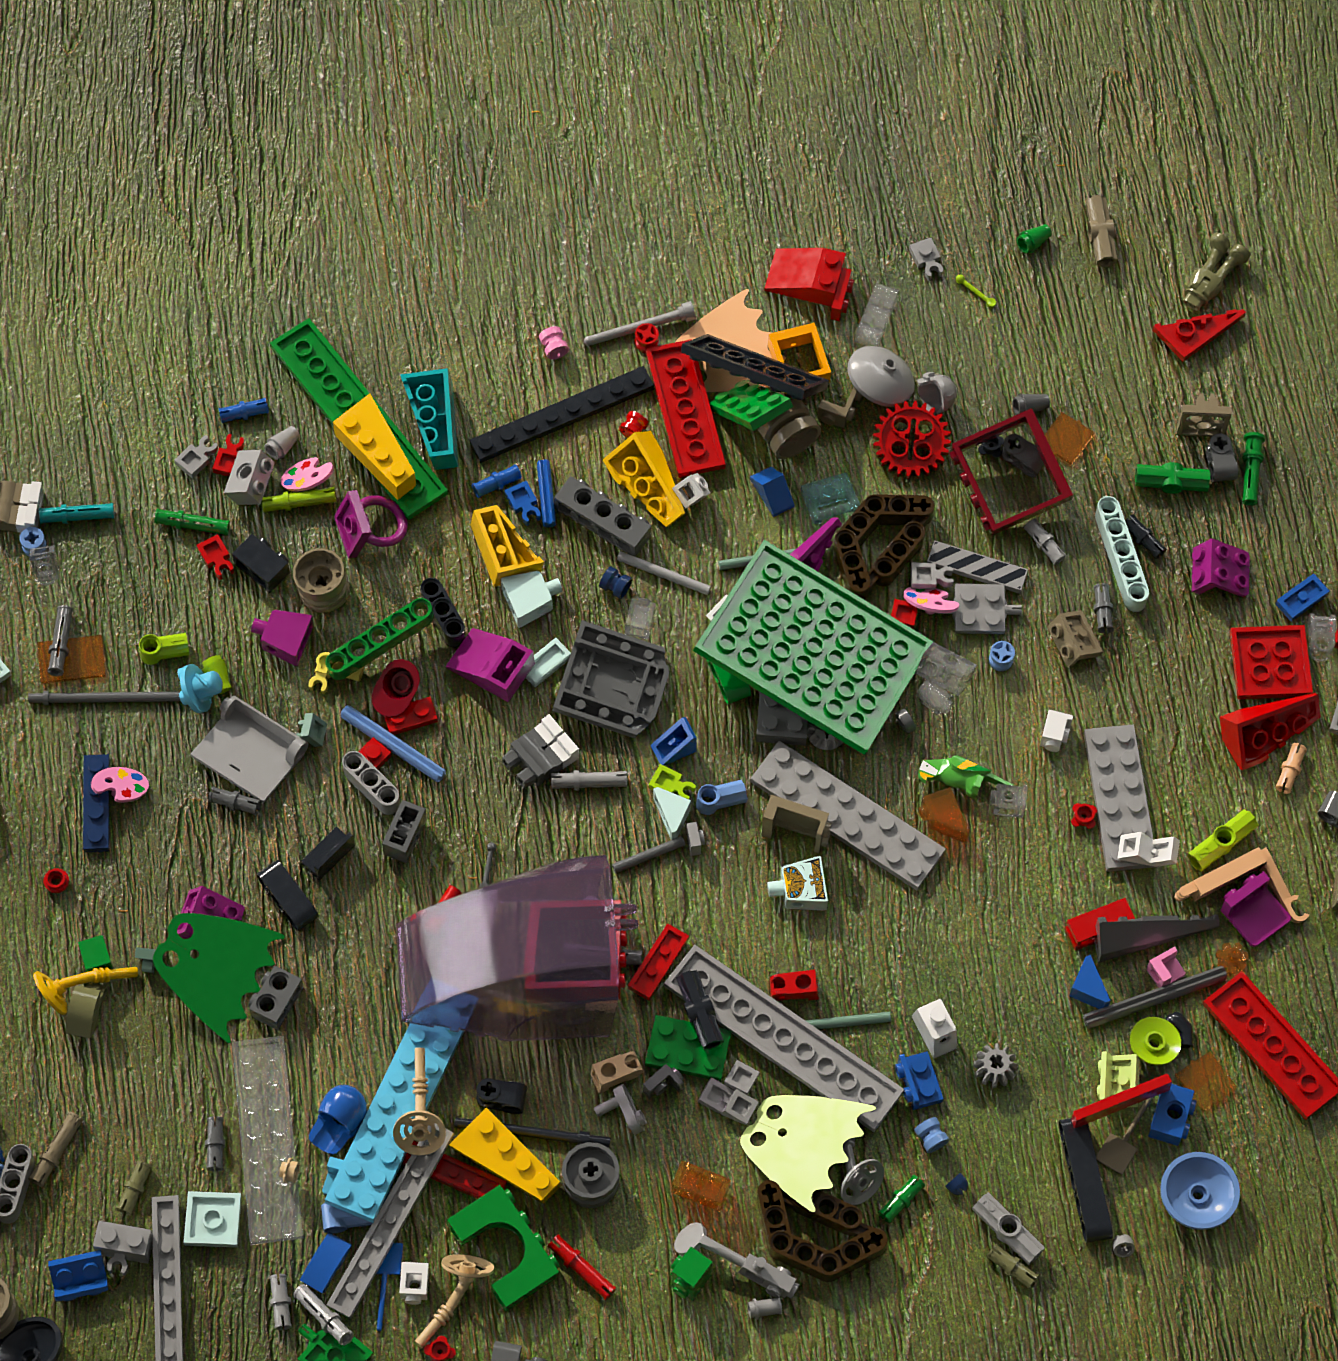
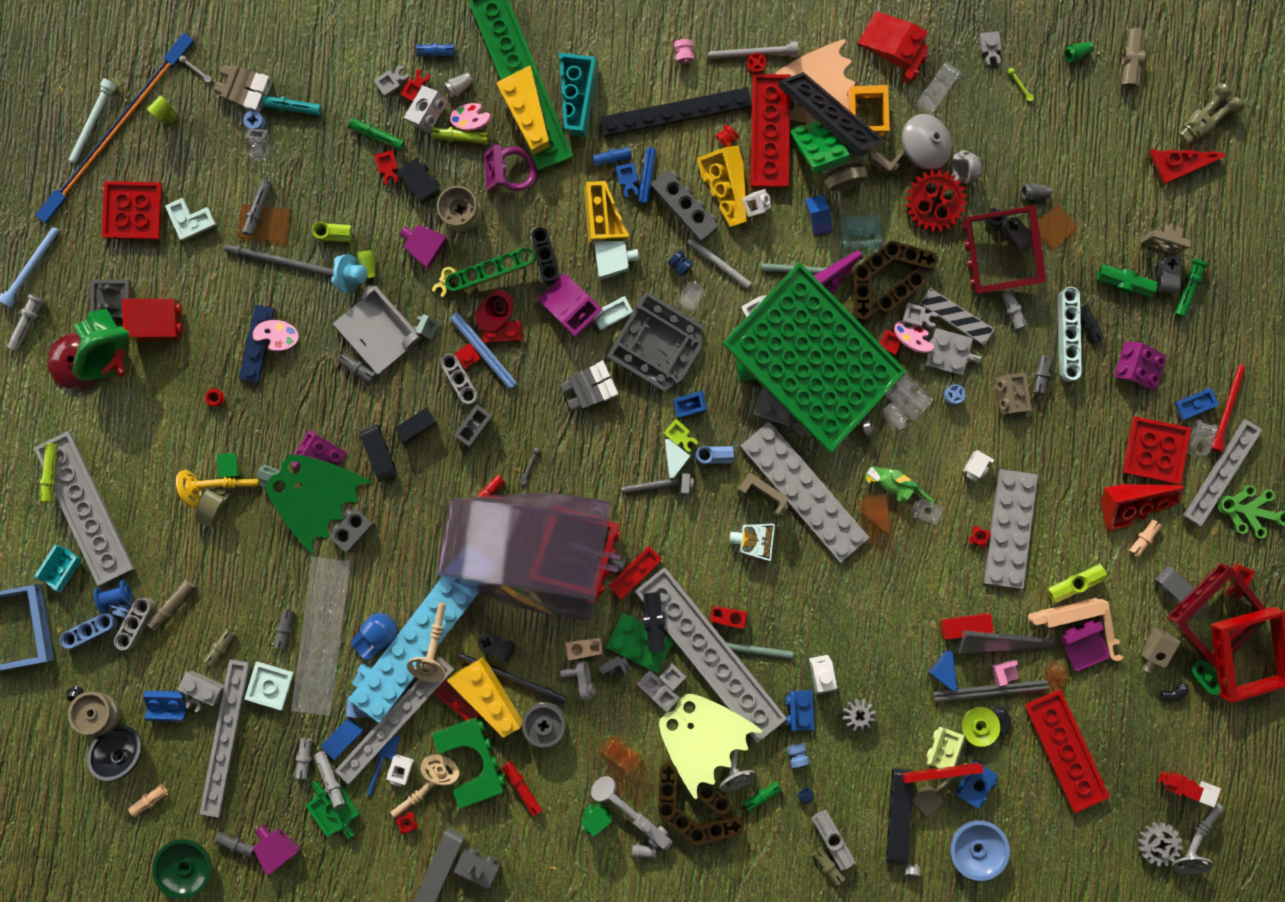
camera: 20 degrees right, 20 degrees up
tan plate [279,1158,300,1183] -> none
light grey pin [551,770,627,790] -> none
white slope [1118,832,1180,867] -> none
clear orange piece [1175,1051,1237,1111] -> none

